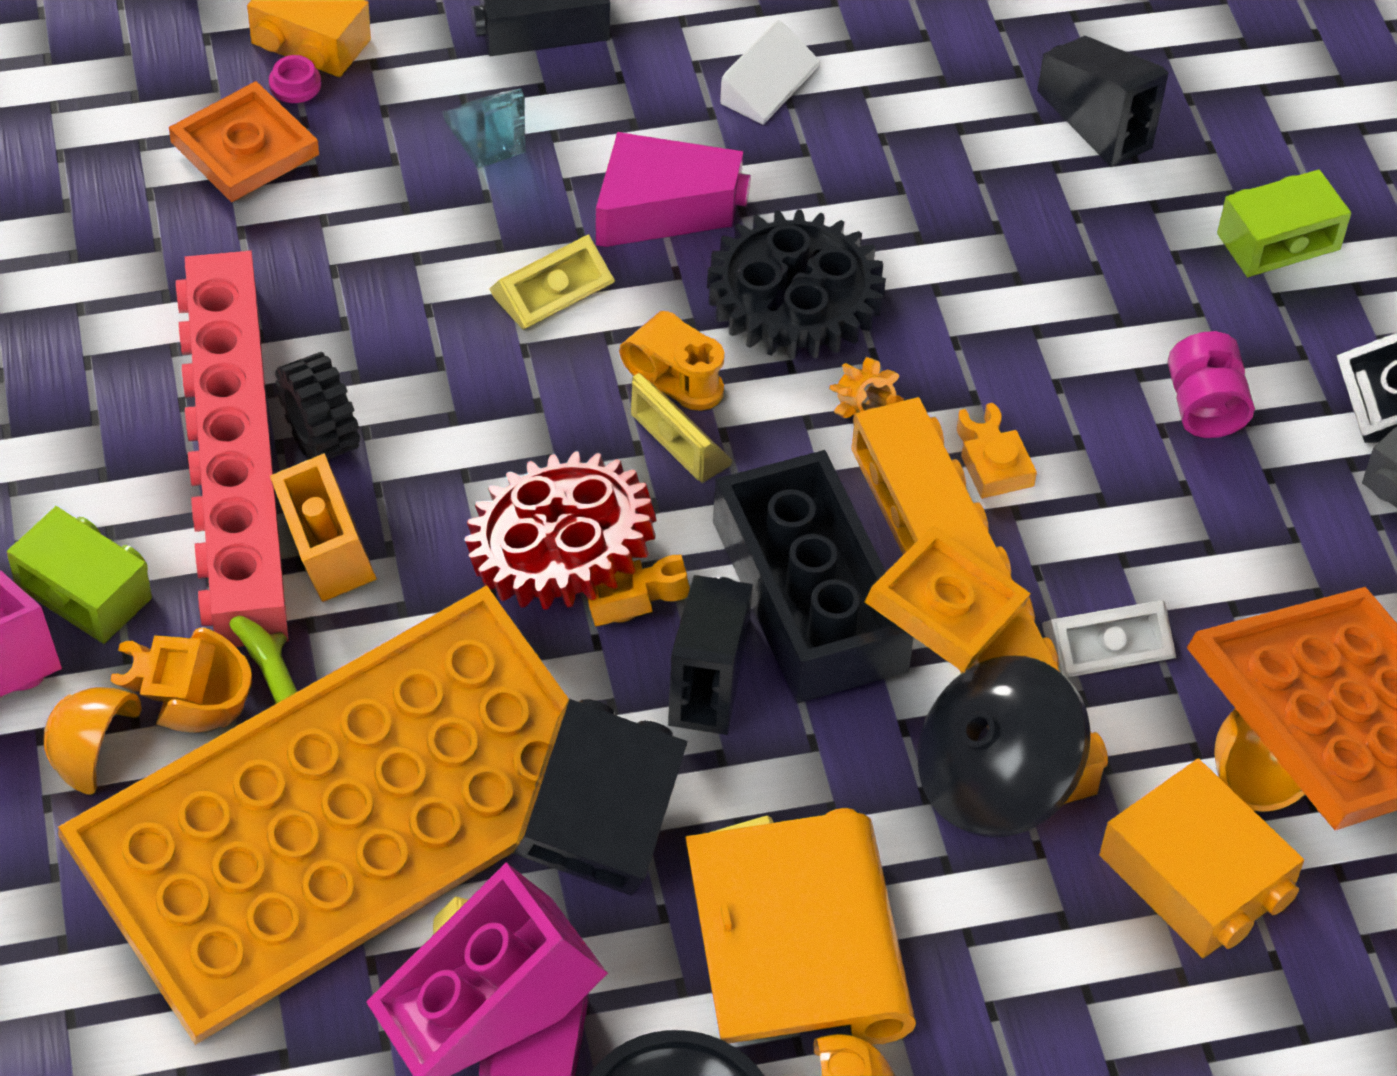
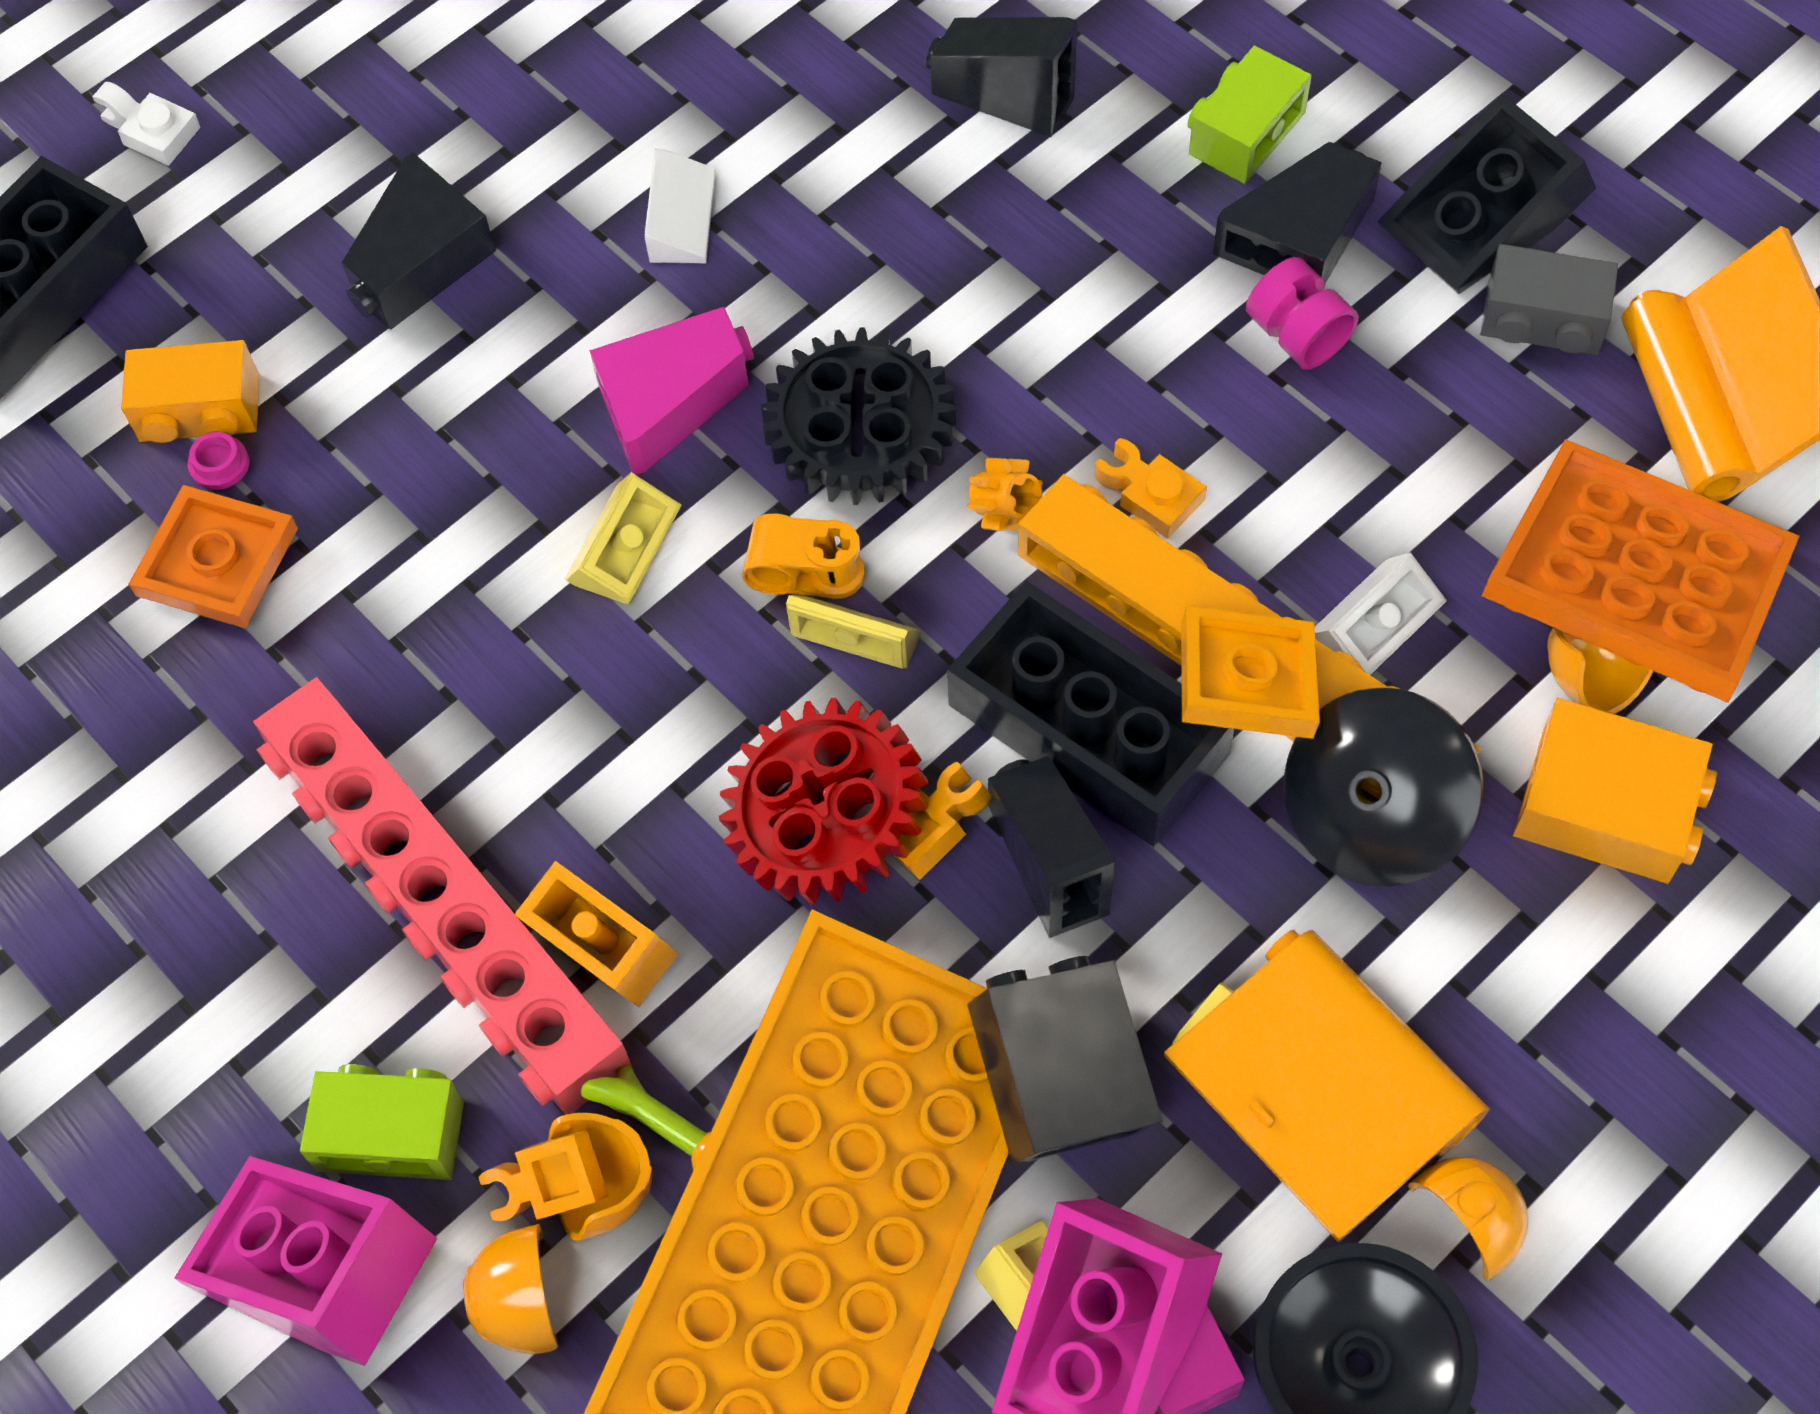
camera: 25 degrees left, 10 degrees up
black tyre [275,352,360,460] -> none
clear light blue slope [442,88,526,169] -> none
none -> black slope [1213,142,1382,284]

